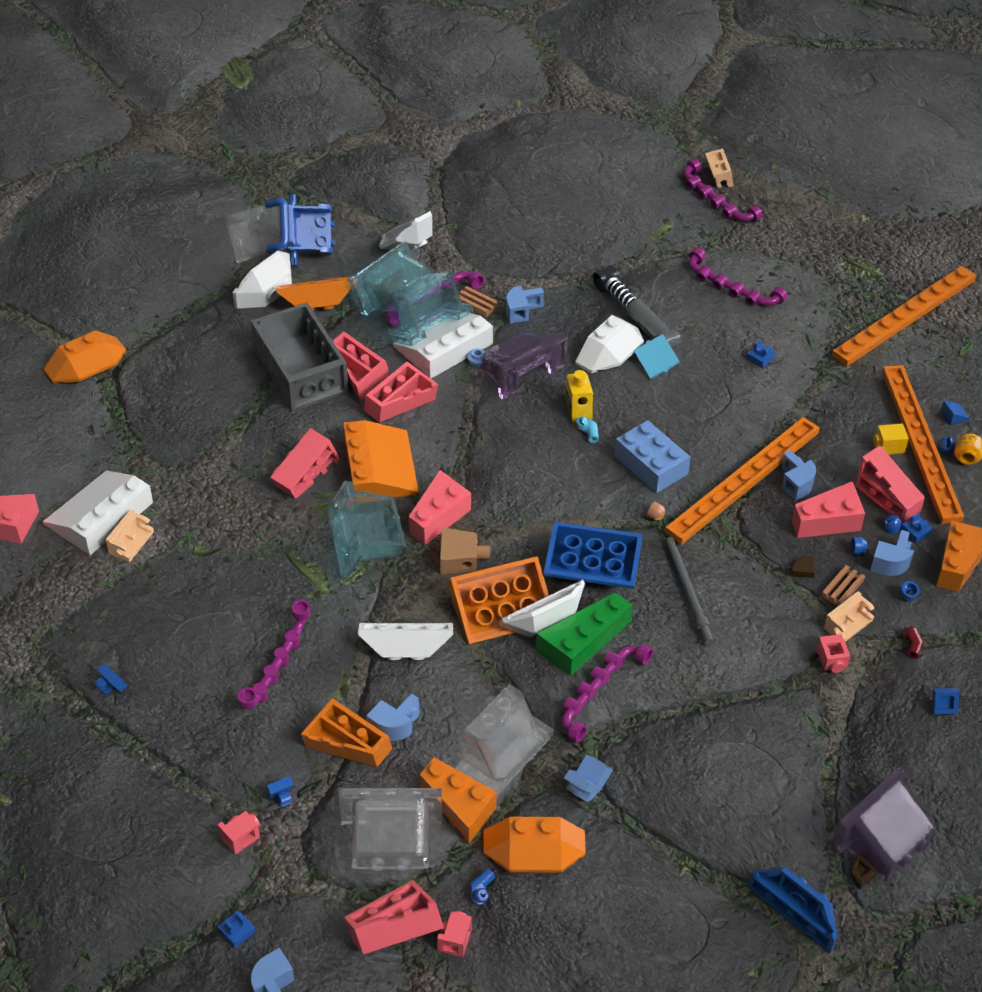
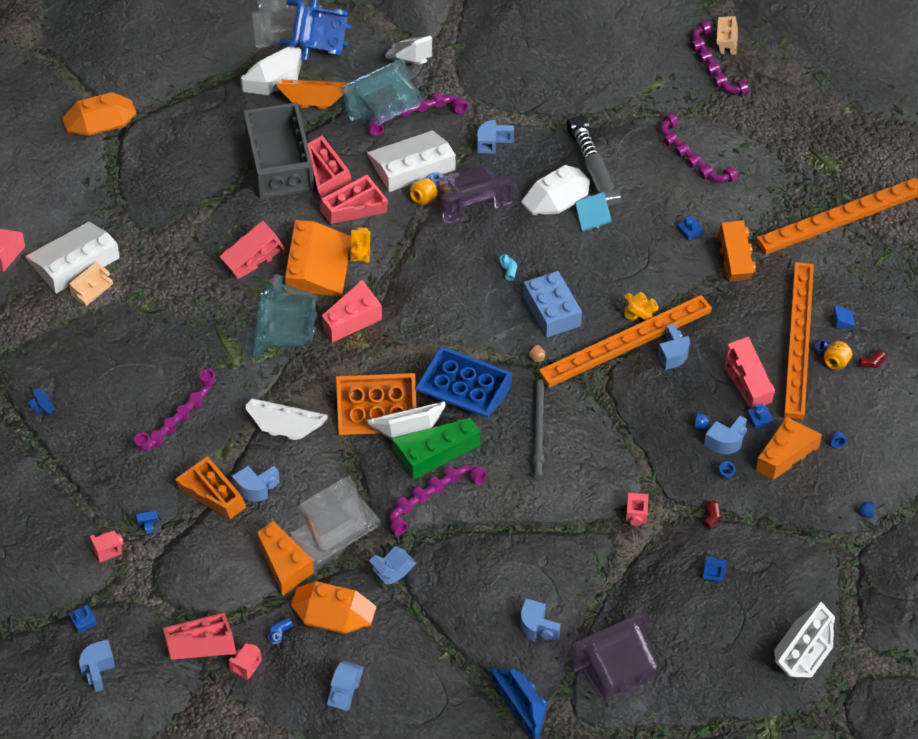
camera: 15 degrees right, 5 degrees up
clear windscreen [339,788,442,871] -> none
clear light blue windscreen [388,271,474,346] -> none
medium nougat torso [440,528,490,575] -> none
nougat tile [455,286,498,317] -> none
yellow torso [564,370,593,422] -> none
coral wedge [791,481,865,538] -> none
dark brown tile [792,555,815,578] -> none
nougat tile [821,565,865,606] -> none
light nougat hinge [824,591,874,642] -> none
dark brown tile [851,854,878,890] -> none
yellow brick [873,424,909,454] -> none
blue hinge [883,515,901,534] -> none
none -> medium blue brick [327,661,364,711]
none -> light orange hips [350,227,371,263]
none -> light orange head [410,178,437,205]
none -> medium blue brick [520,598,561,642]
none -> light orange hips [624,292,659,321]
none -> orange wedge [716,220,756,282]

